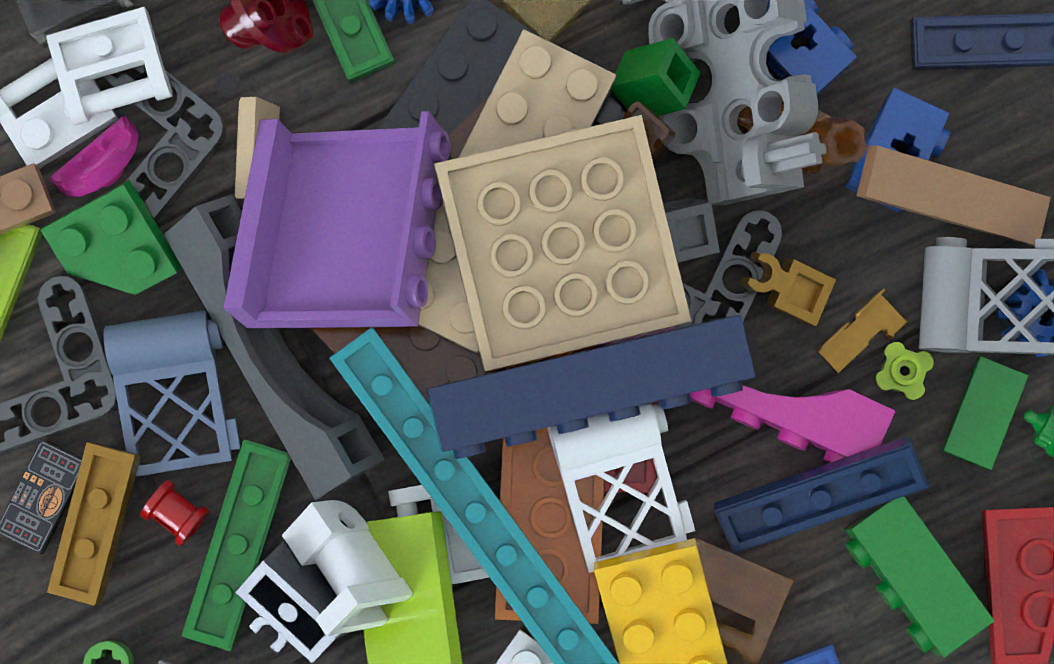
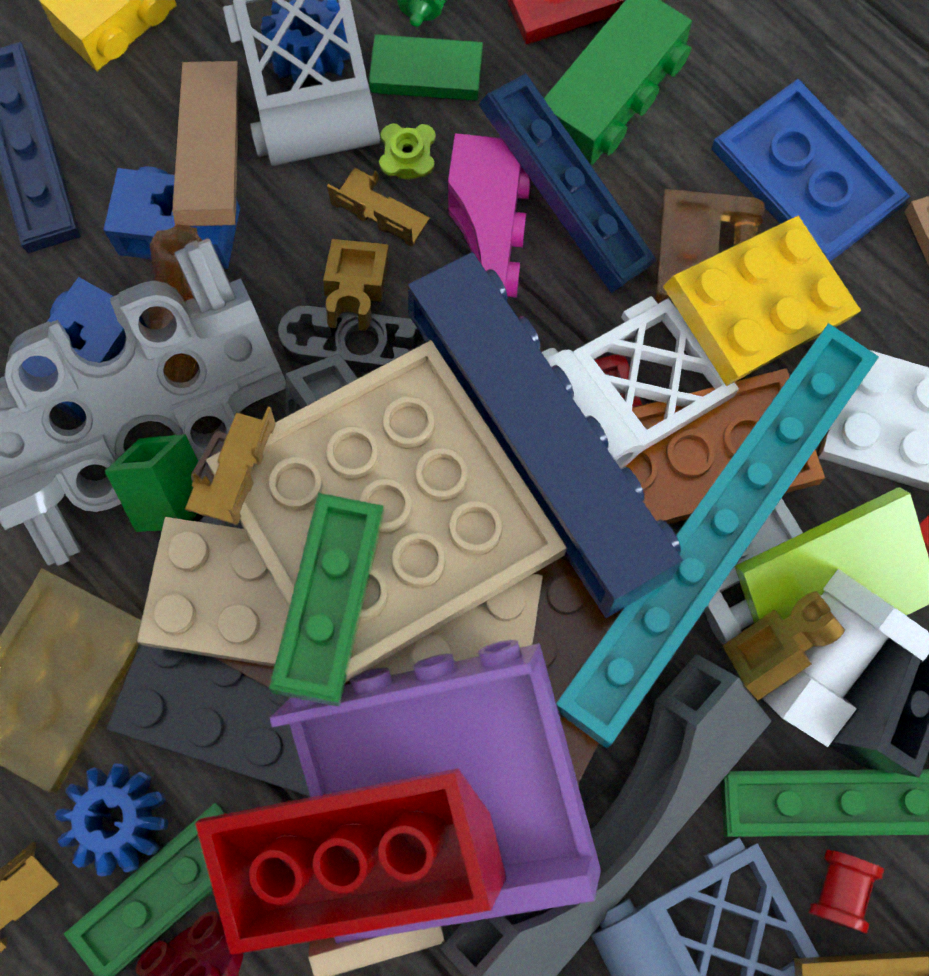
camera: 105 degrees left, 10 degrees down
none -> pearl gold piece [185,407,276,525]
none -> red slope [195,768,507,955]
none -> green tile [269,493,384,707]
none -> pearl gold plate [722,591,845,700]

